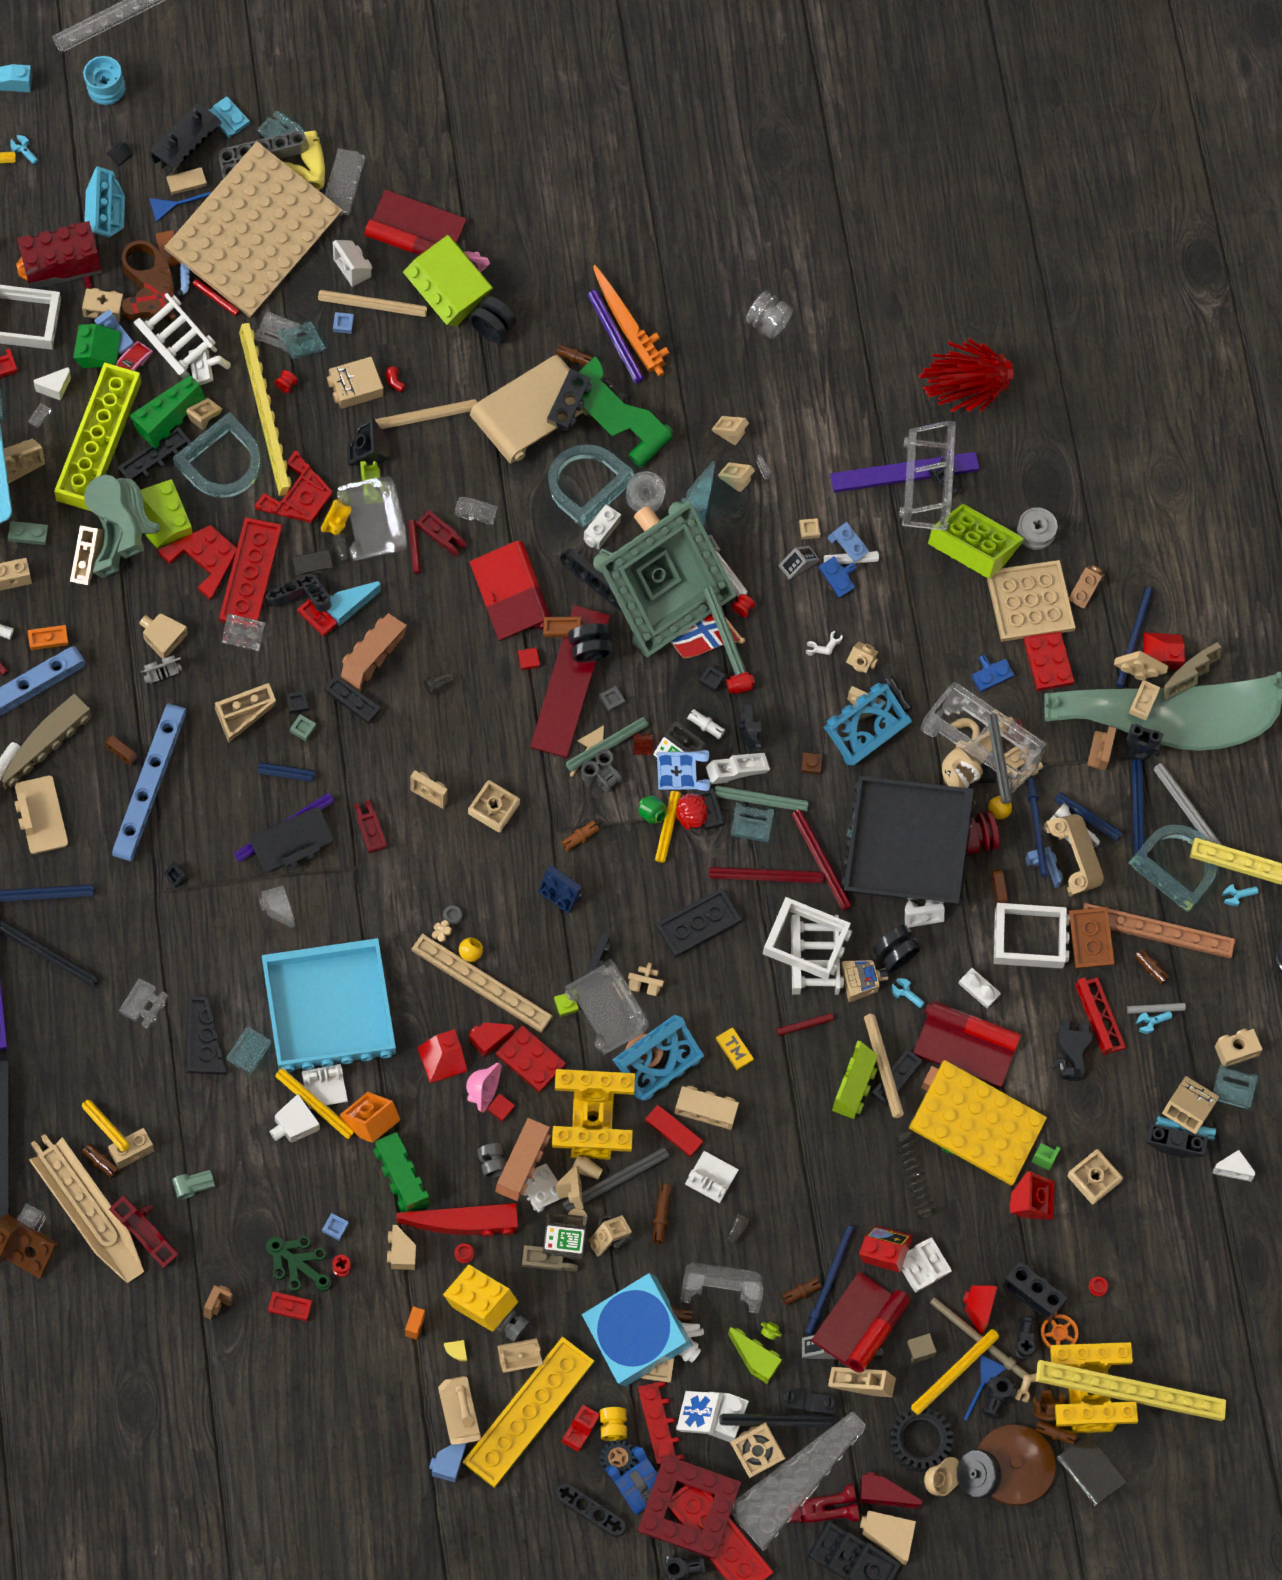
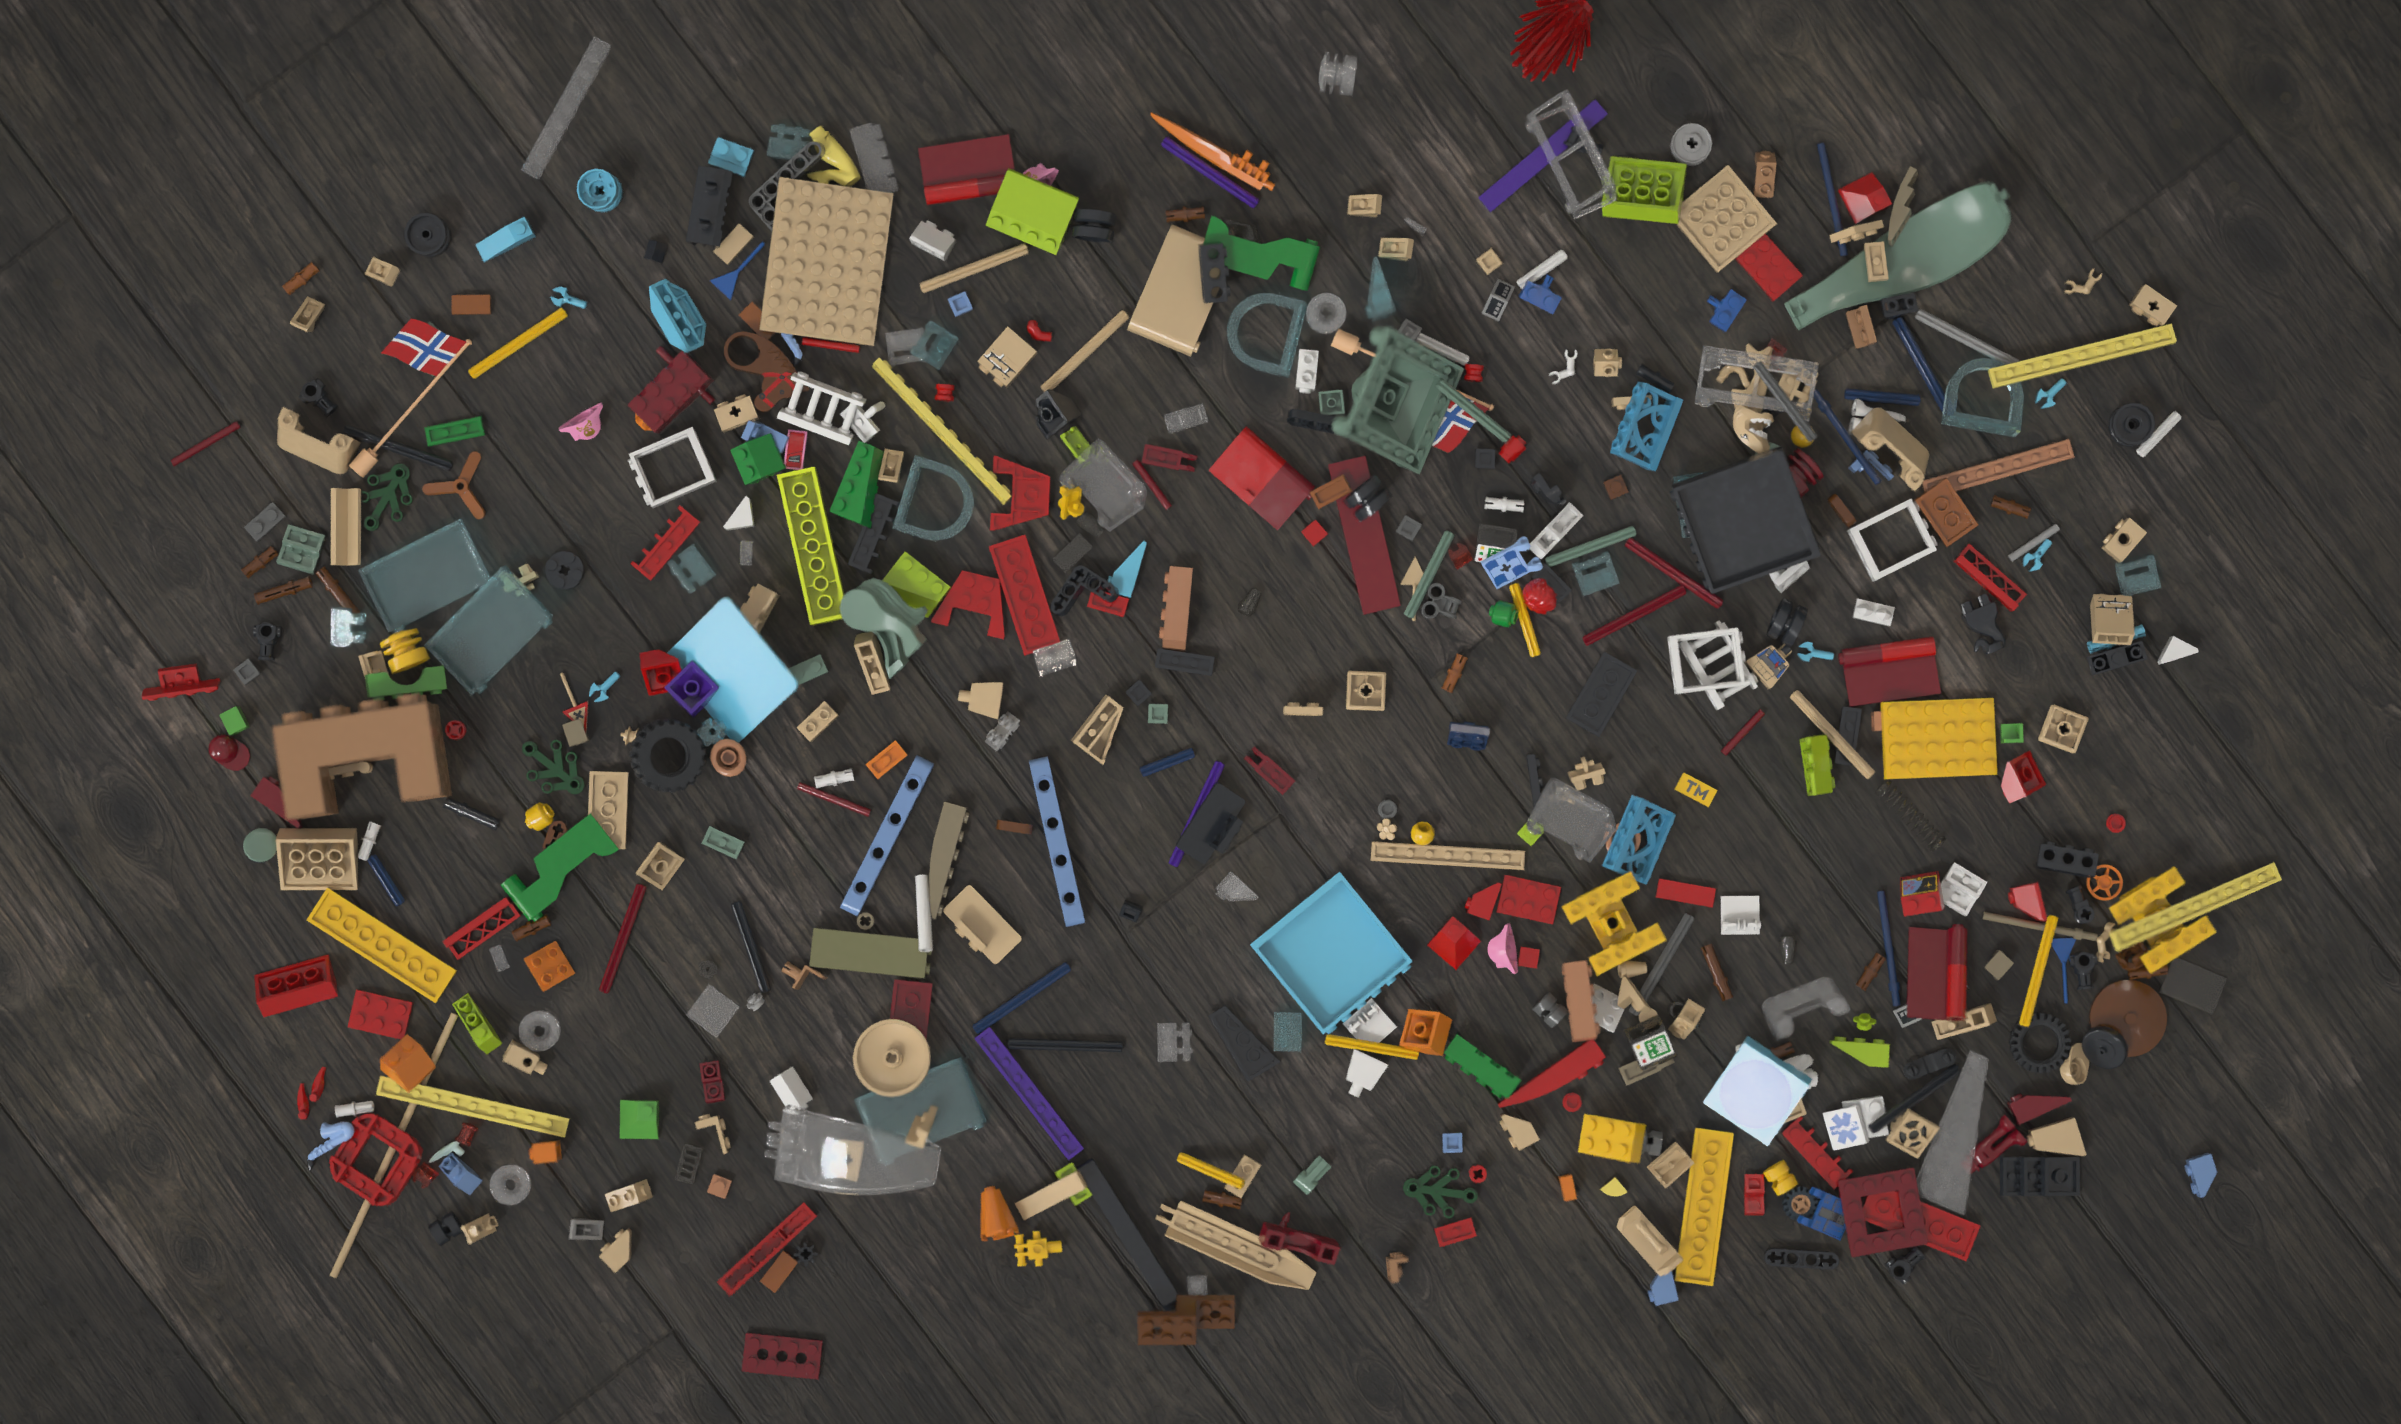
camera: 25 degrees left, 20 degrees up
tan brick [675,1086,739,1130] -> none
medium blue bracket [827,522,869,562] -> none

